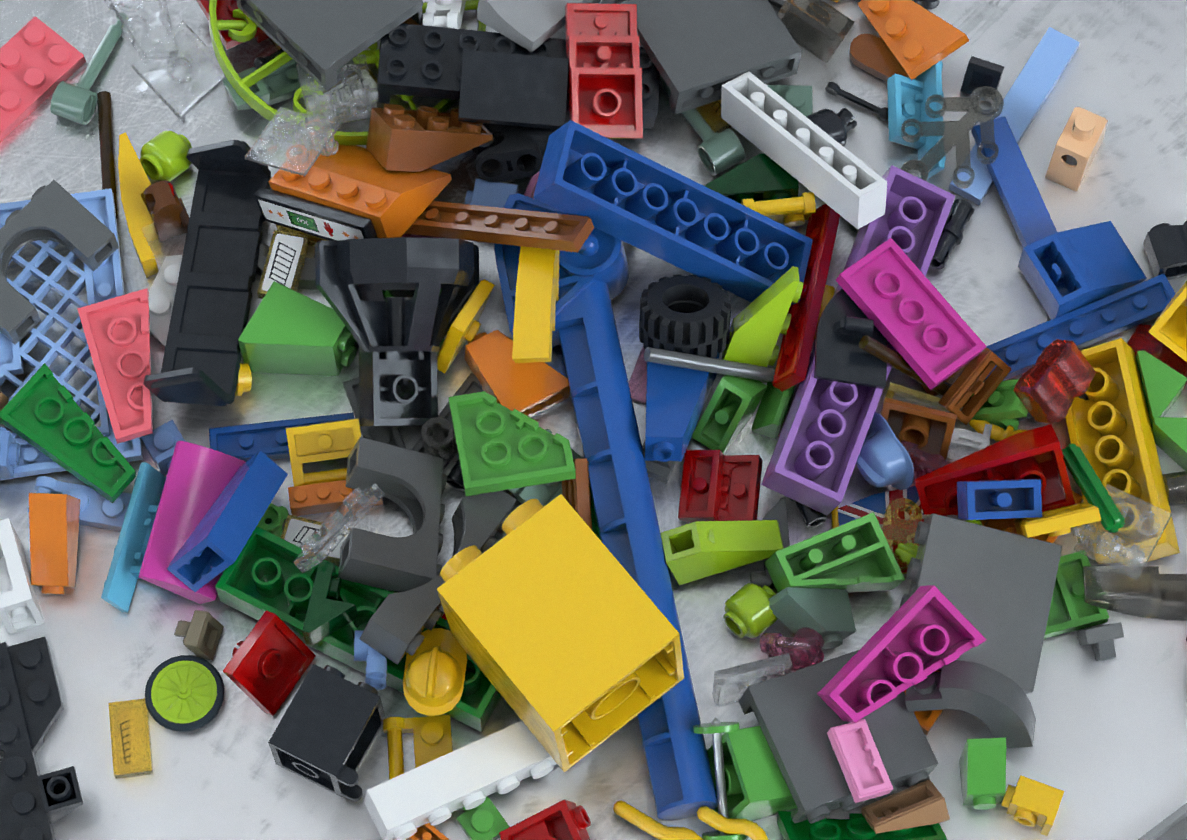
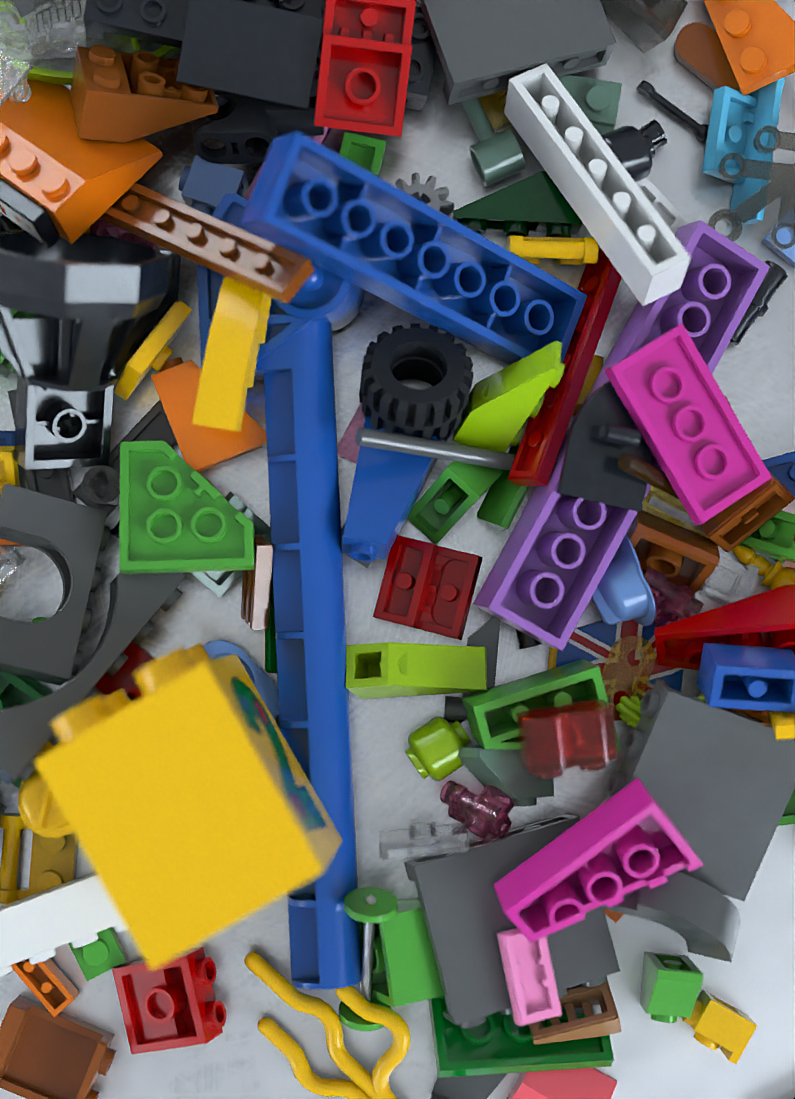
camera: 10 degrees right, 20 degrees up
none -> clear red brick [517,699,618,779]

